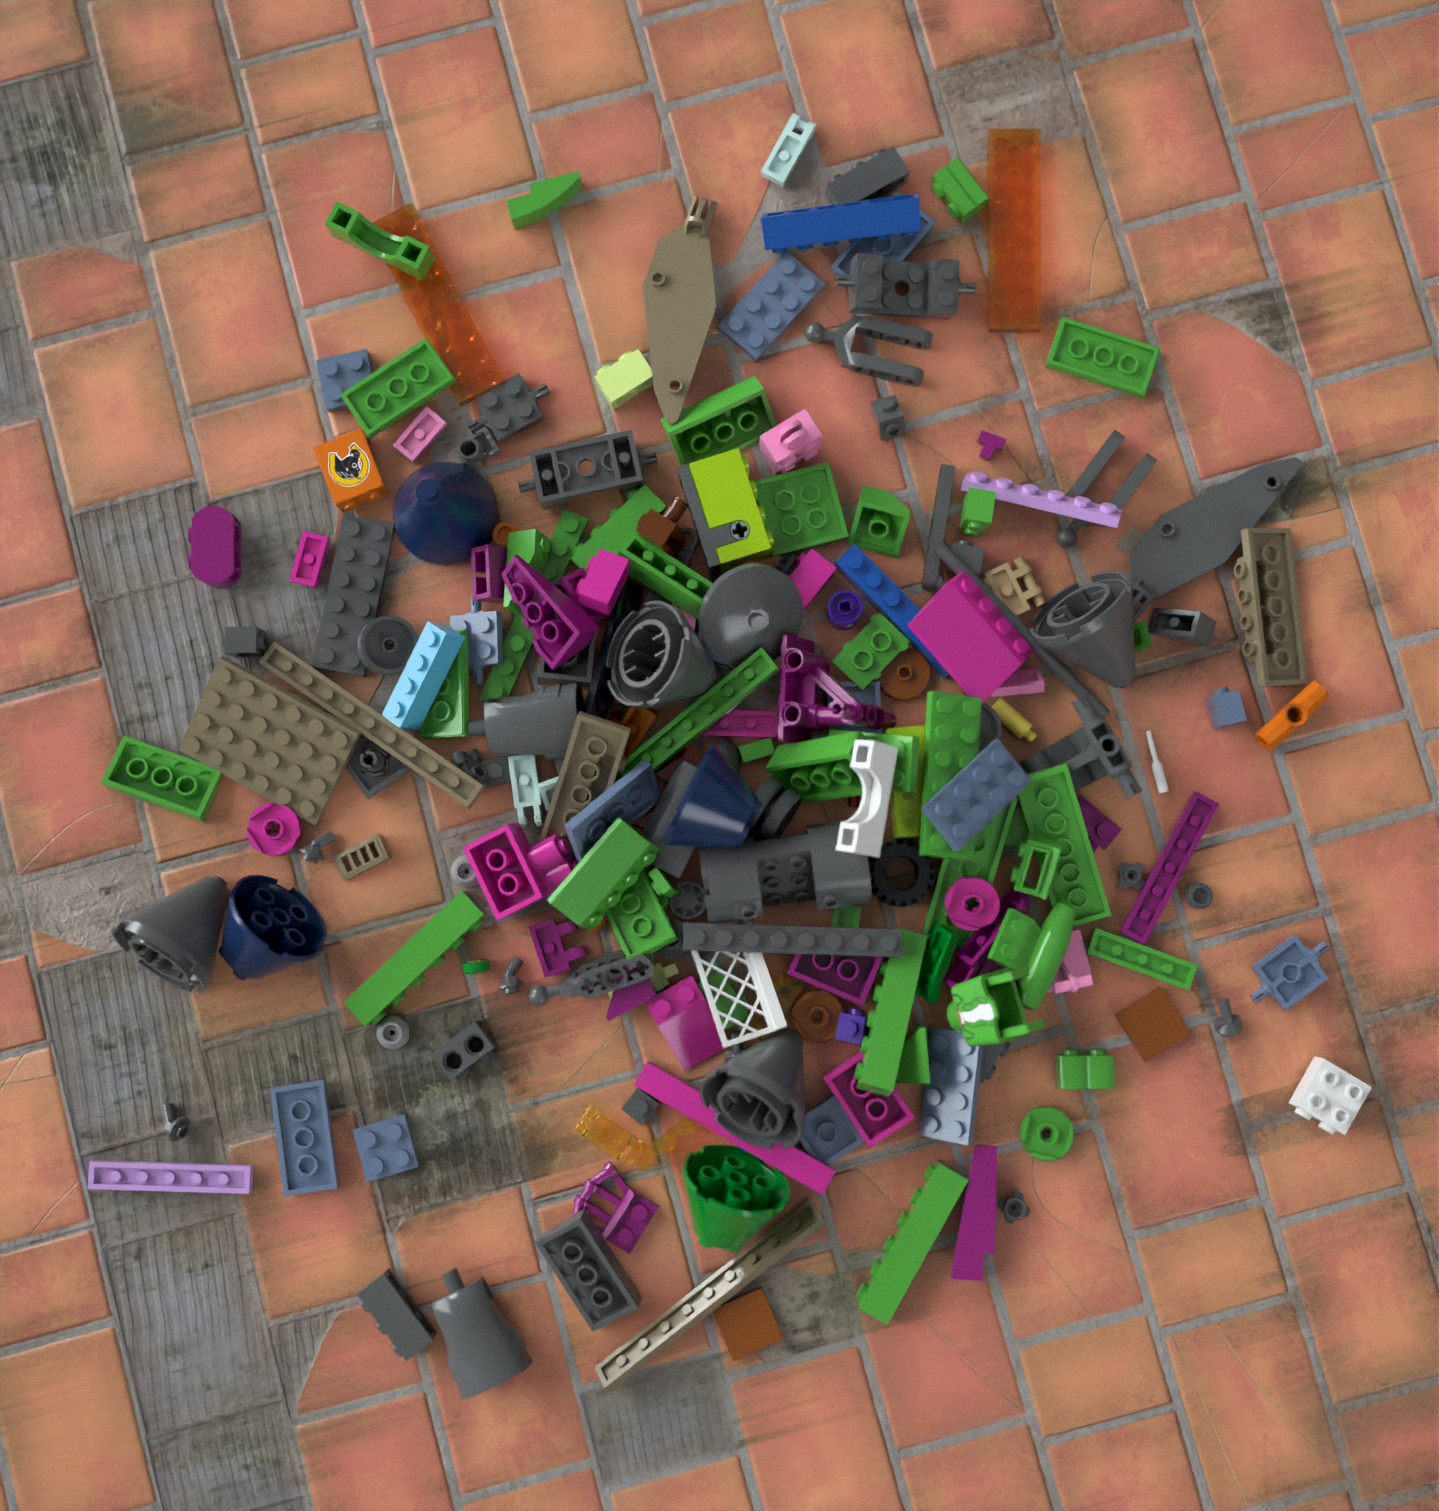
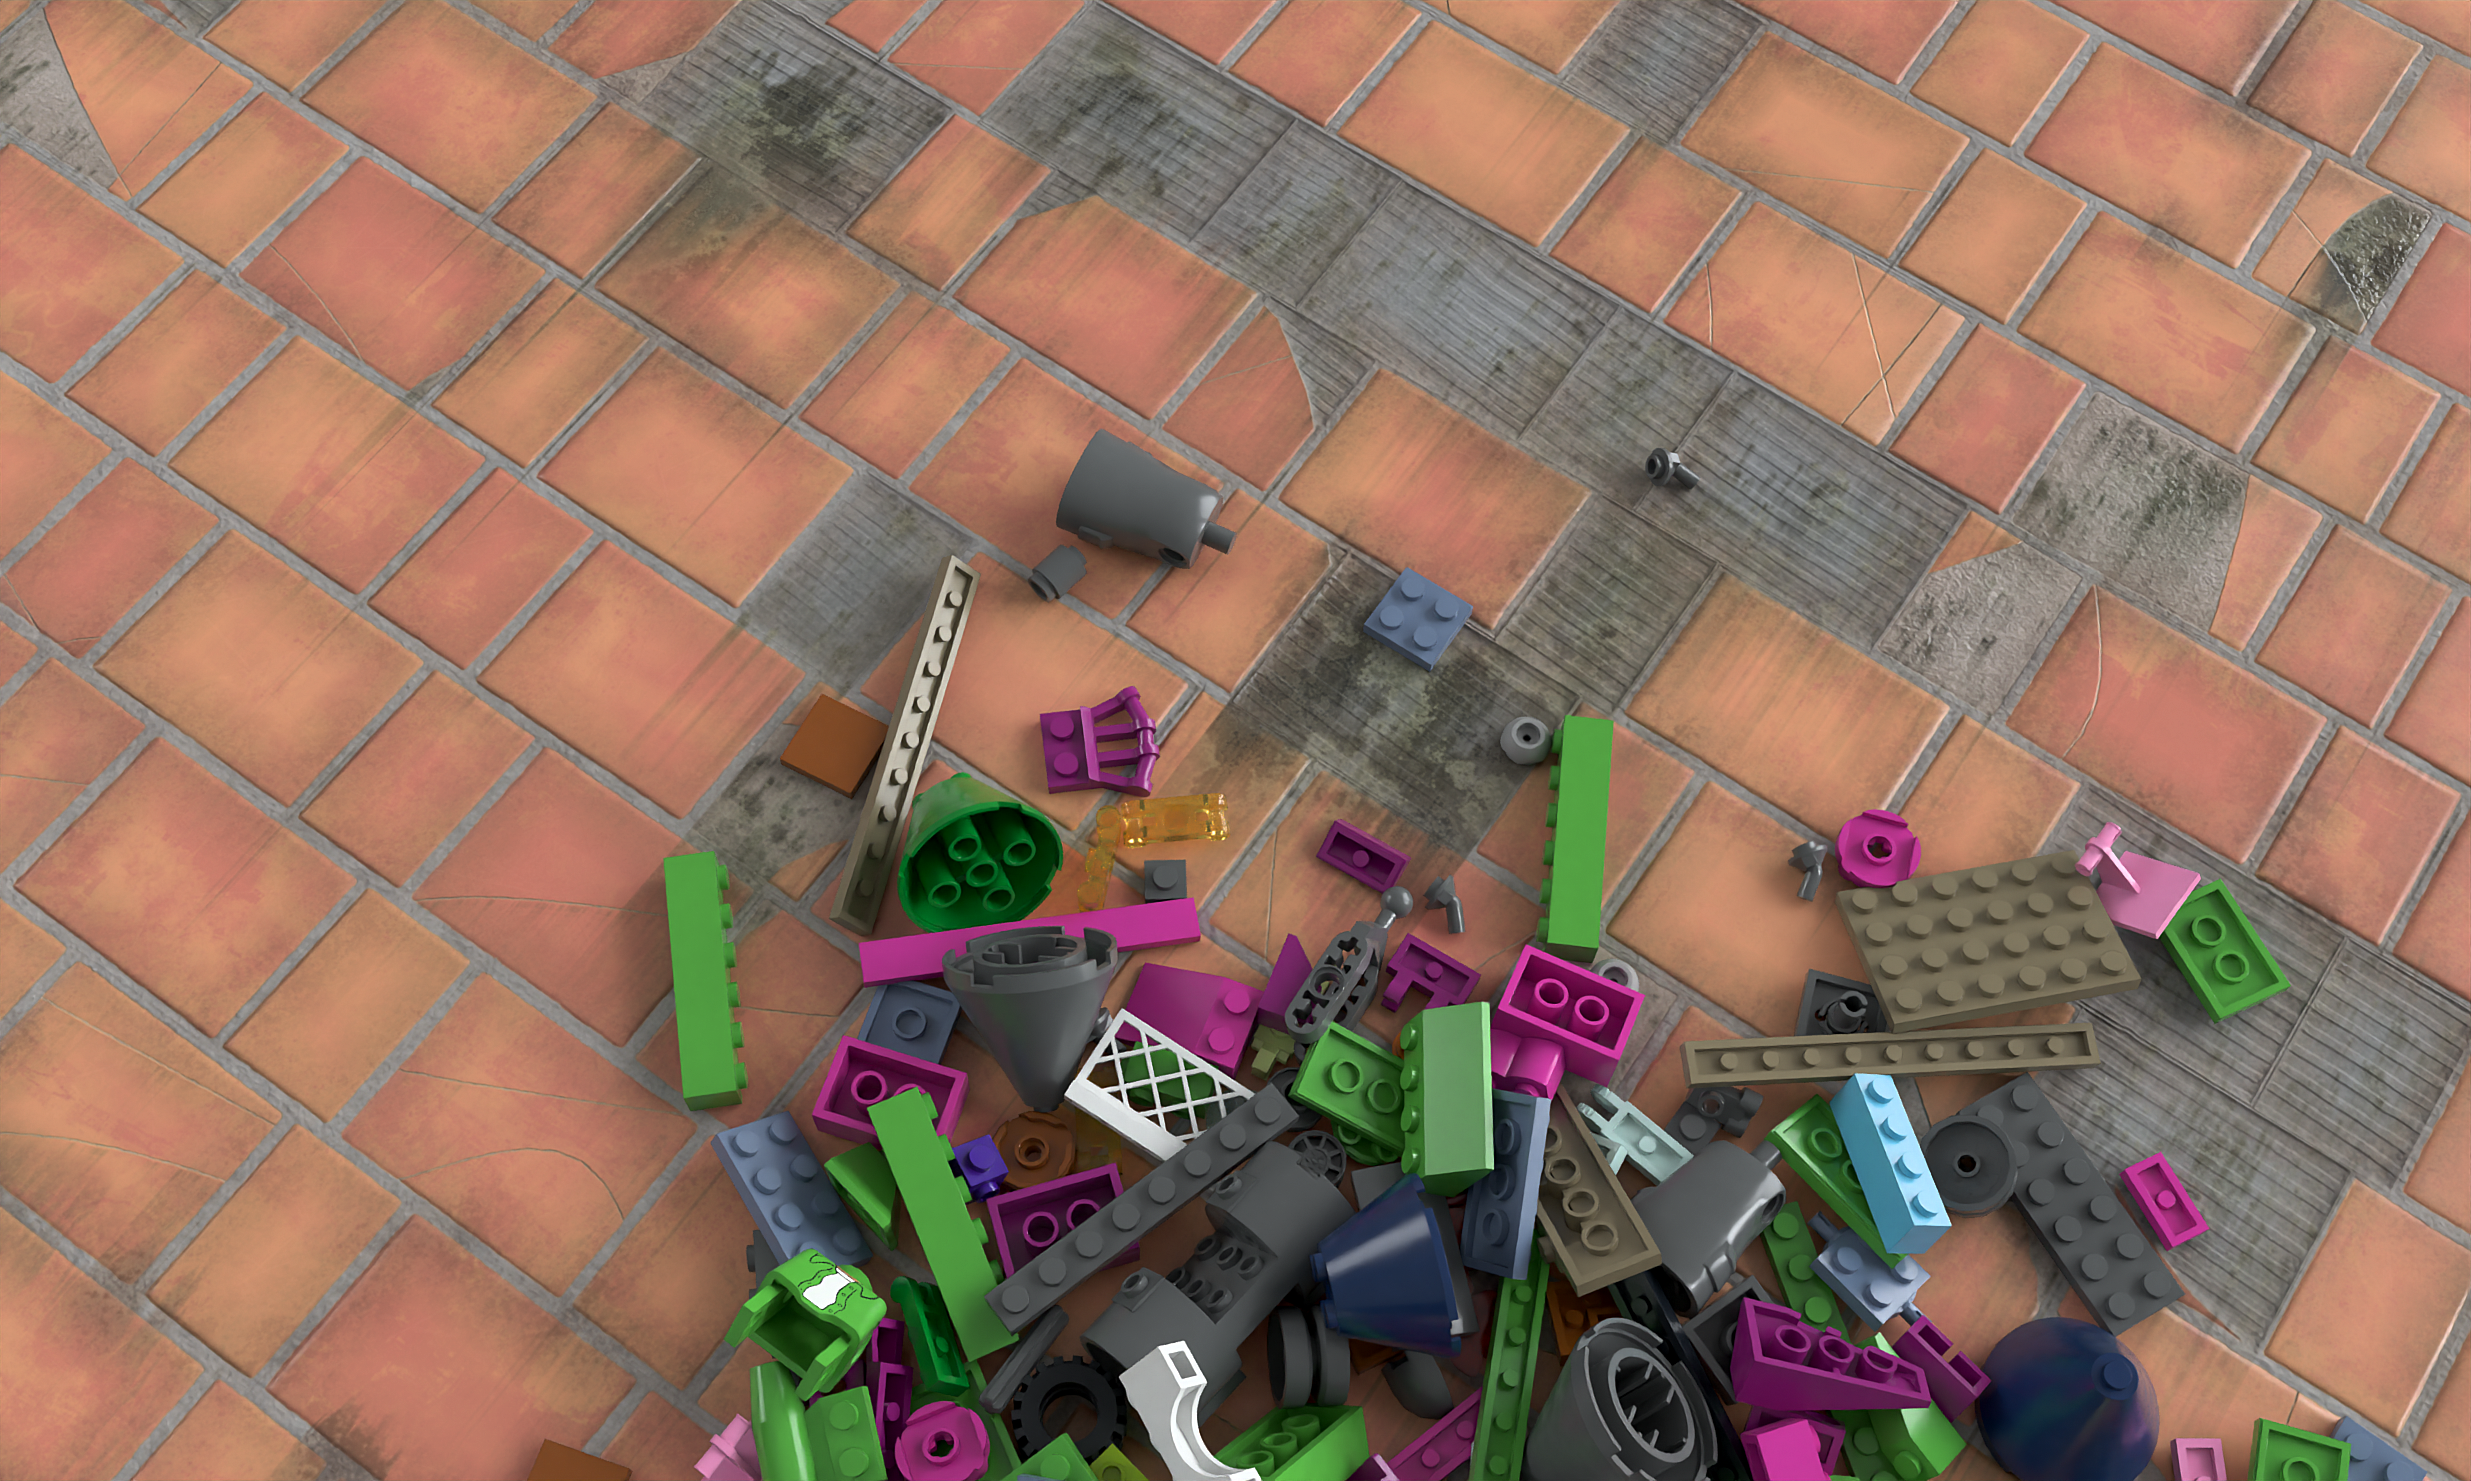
camera: 130 degrees right, 20 degrees down
lavender plate [88,1160,254,1194] -> none
bright green slope [101,736,223,824] -> none
dark grey cone [111,875,228,994] -> none
magenta brick [188,506,241,589] -> none
dark blue cone [218,875,327,980] -> none
dark grey brick [225,626,267,657] -> none
sand blue plate [270,1079,340,1197] -> none
orange panel [313,428,389,511] -> none
dark tan slope [333,834,392,881] -> none
dark grey brick [357,1268,438,1361] -> none
dark grey brick [431,1020,498,1080] -> none
green tile [462,959,489,974] -> none
orange tile [492,522,518,547] -> none
dark grey slope [535,1209,642,1331] -> none
bright green plate [648,867,679,899] -> none
bright green piece [739,738,775,764] -> none
bright green plate [831,905,861,928] -> none
magenta wedge [951,1145,997,1281] -> none
dark grey plate [998,1191,1030,1223] -> none
bright green plate [1019,1106,1074,1161] -> none
bright green brick [1056,1049,1115,1089] -> none
none -> dark grey axle [979,1305,1069,1415]
none -> dark grey brick [1028,545,1087,603]
none -> magenta slope [1316,819,1411,894]
none -> bright pink plate [2075,822,2201,939]
none -> bright green plate [2159,879,2291,1024]

